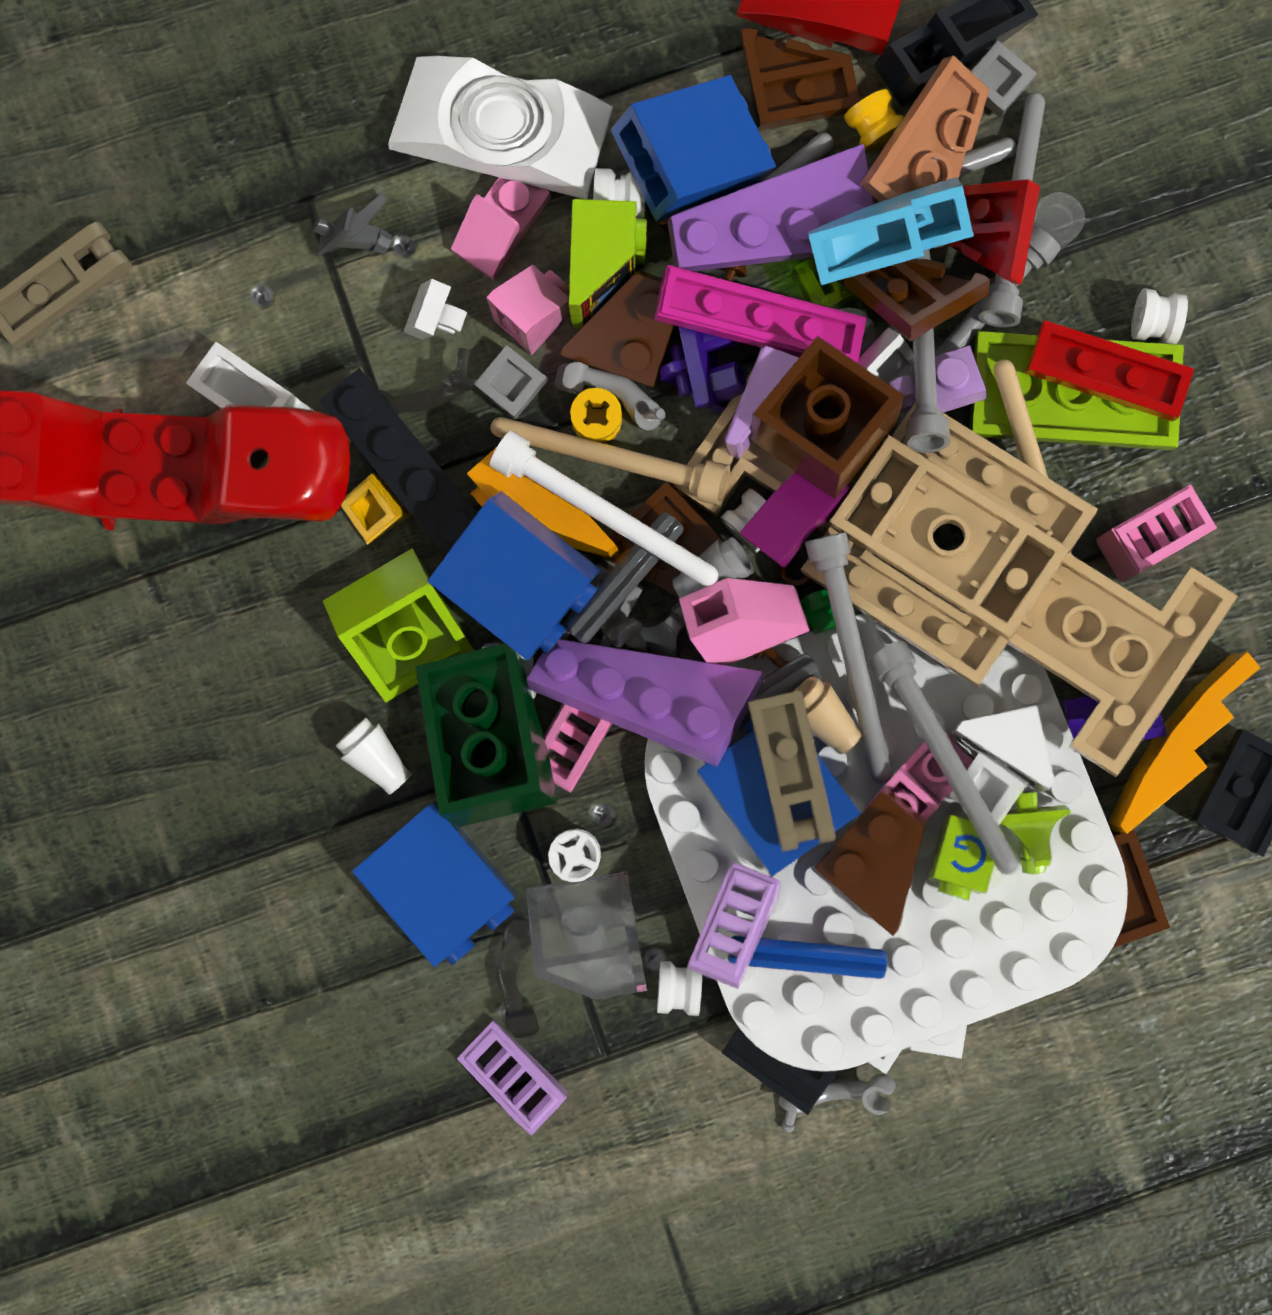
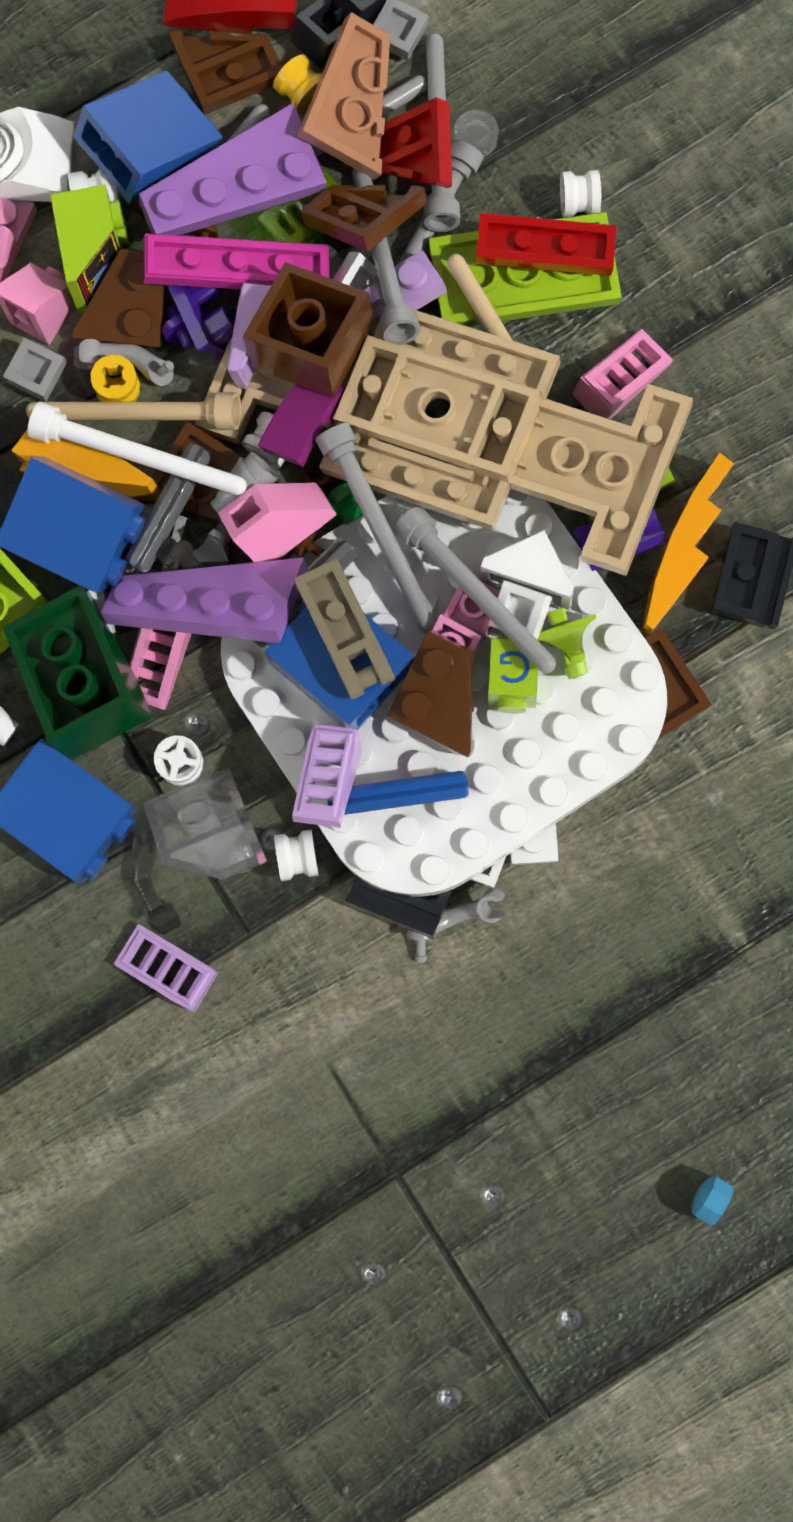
camera: 15 degrees left, 5 degrees down
tan cone [792,676,862,754] -> none
medium azure slope [808,177,973,285] -> none

